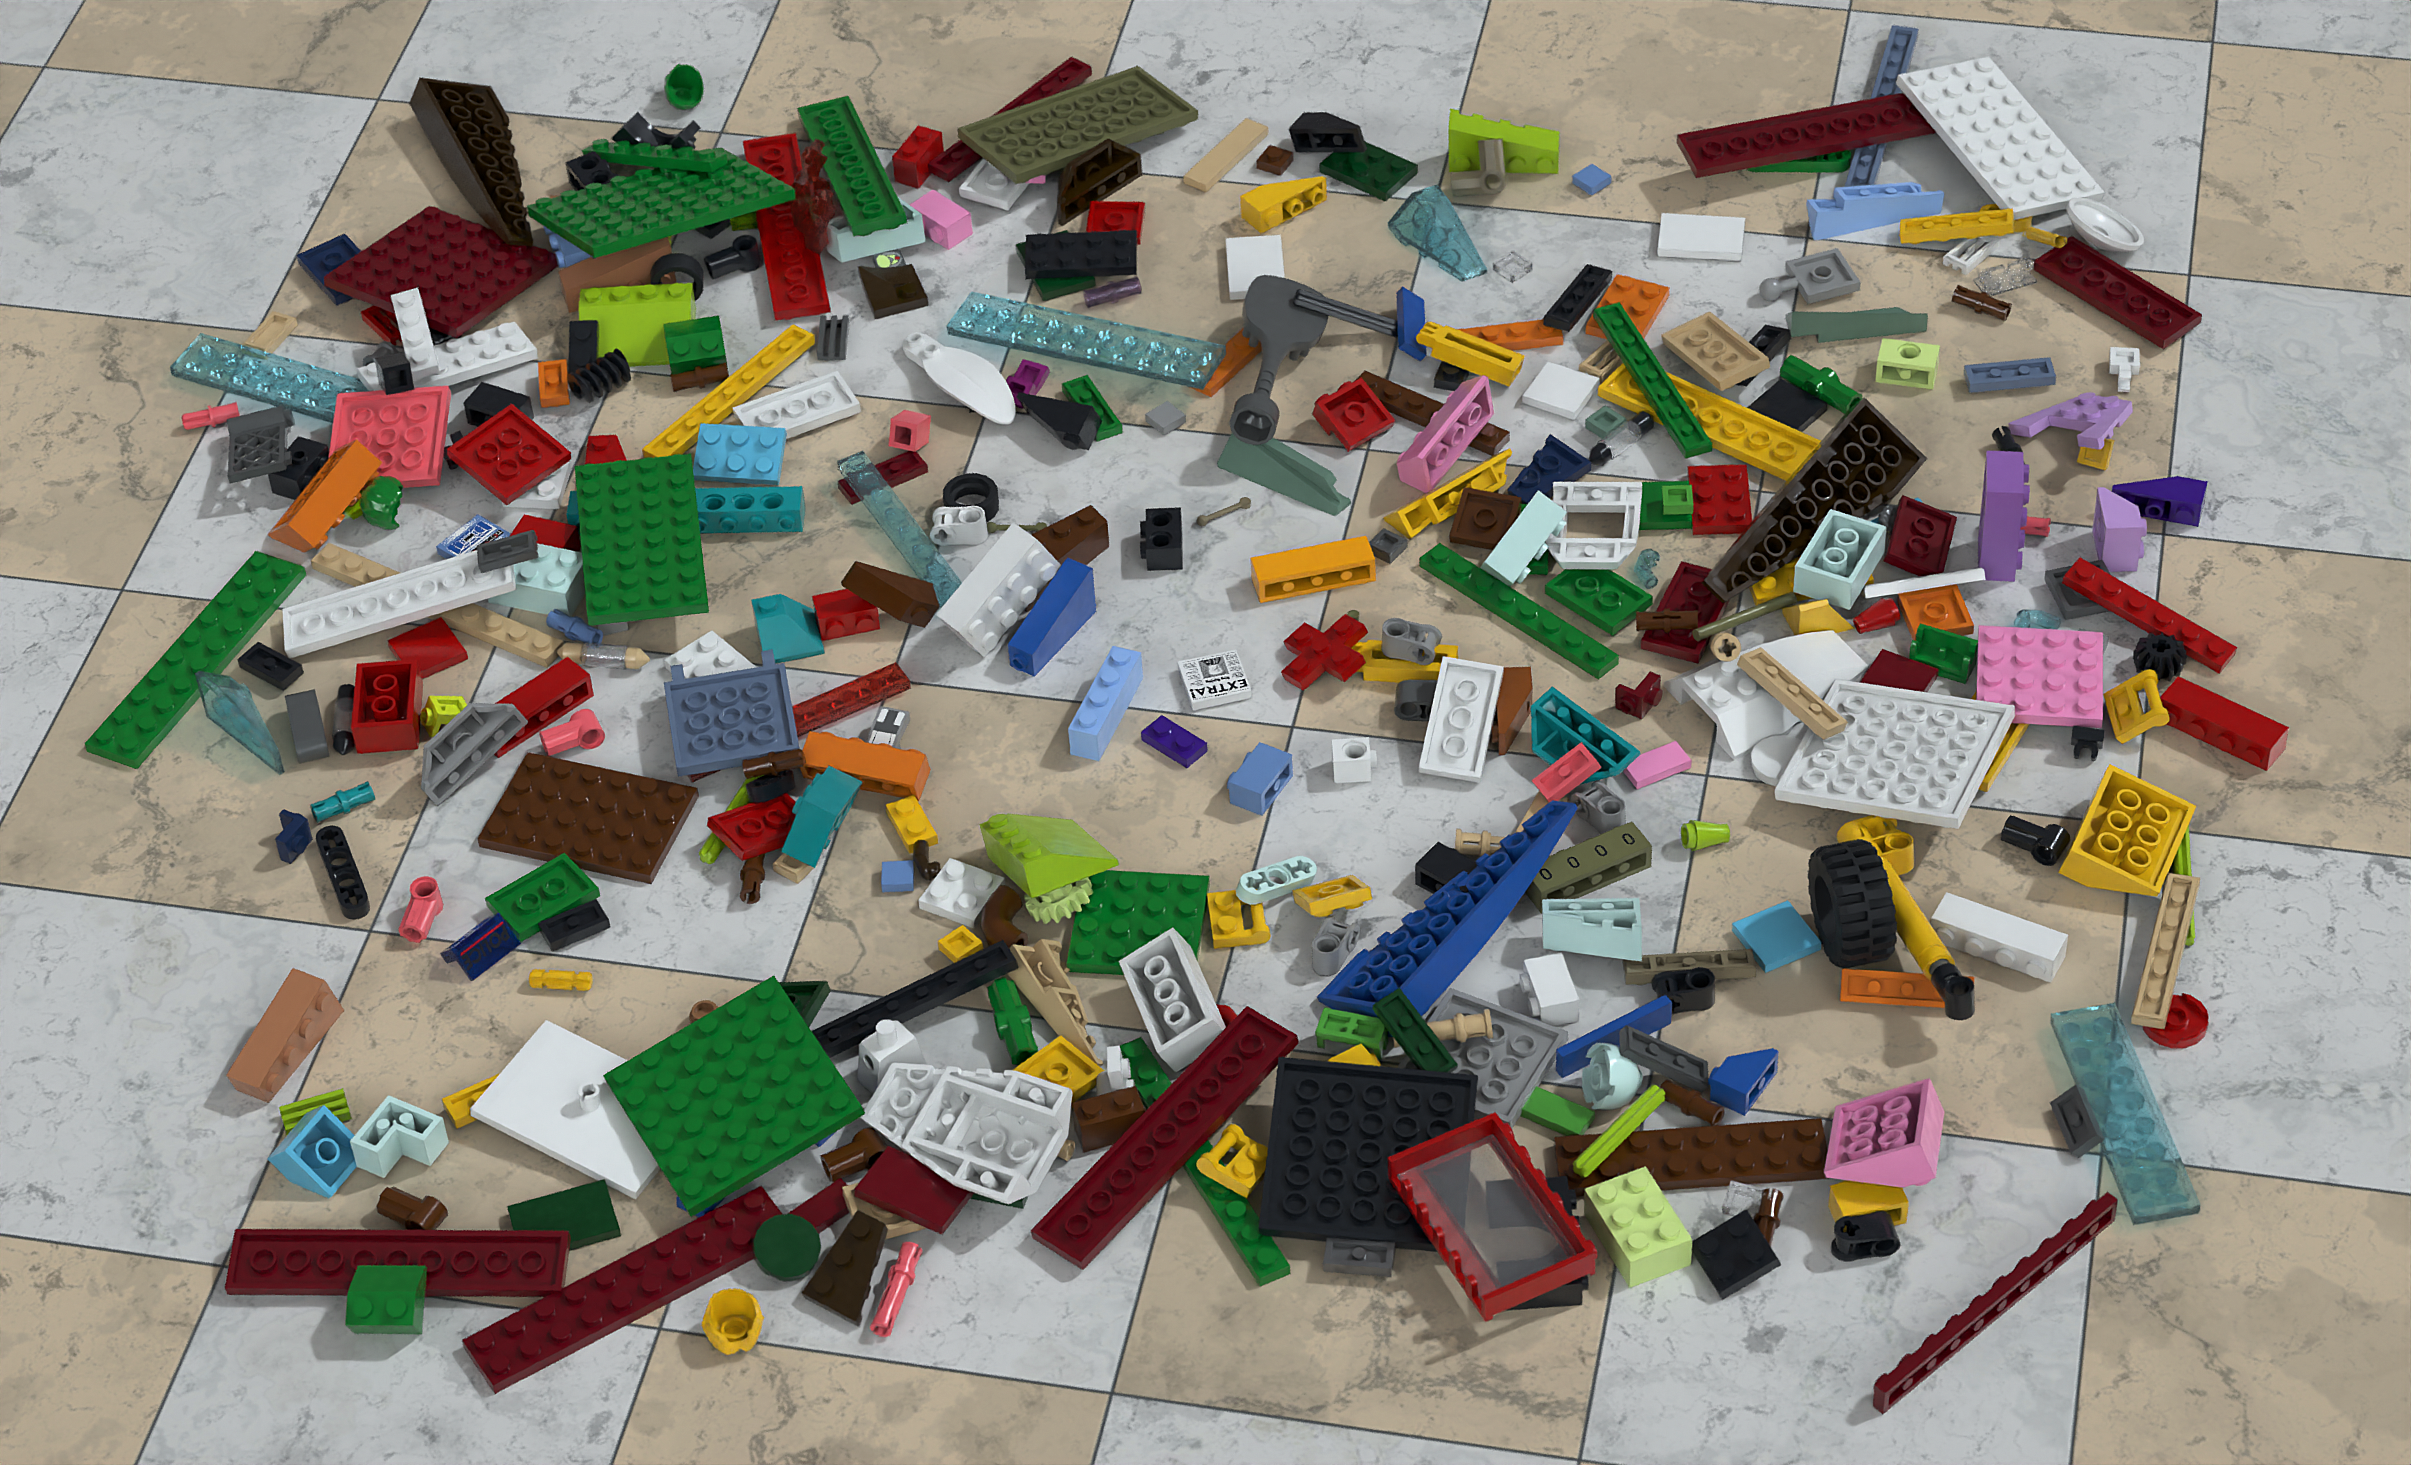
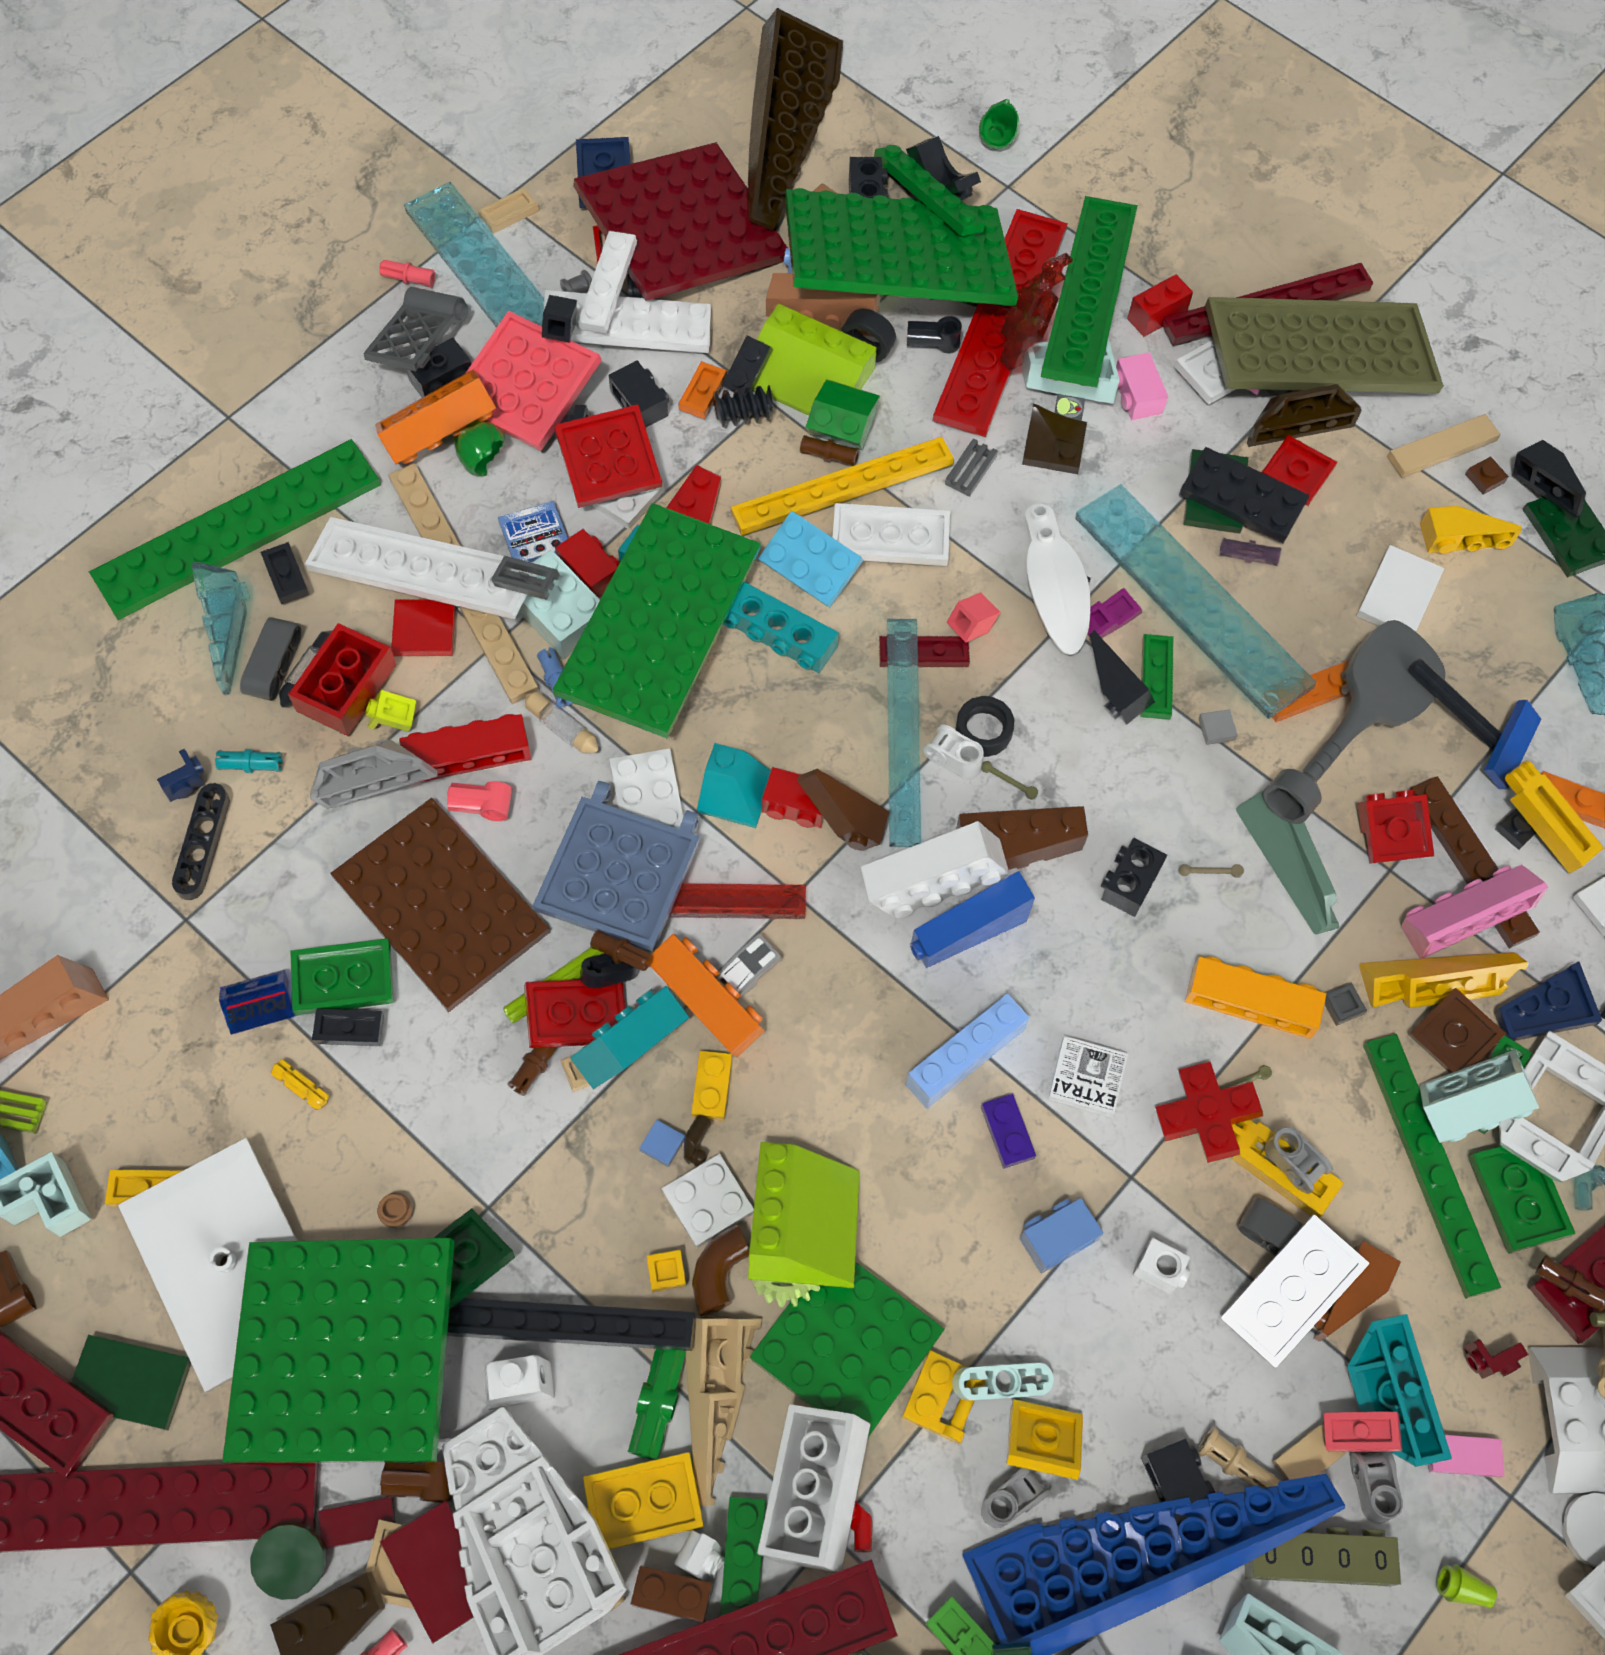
camera: 25 degrees right, 20 degrees up
coral piece [399,876,444,943] -> none

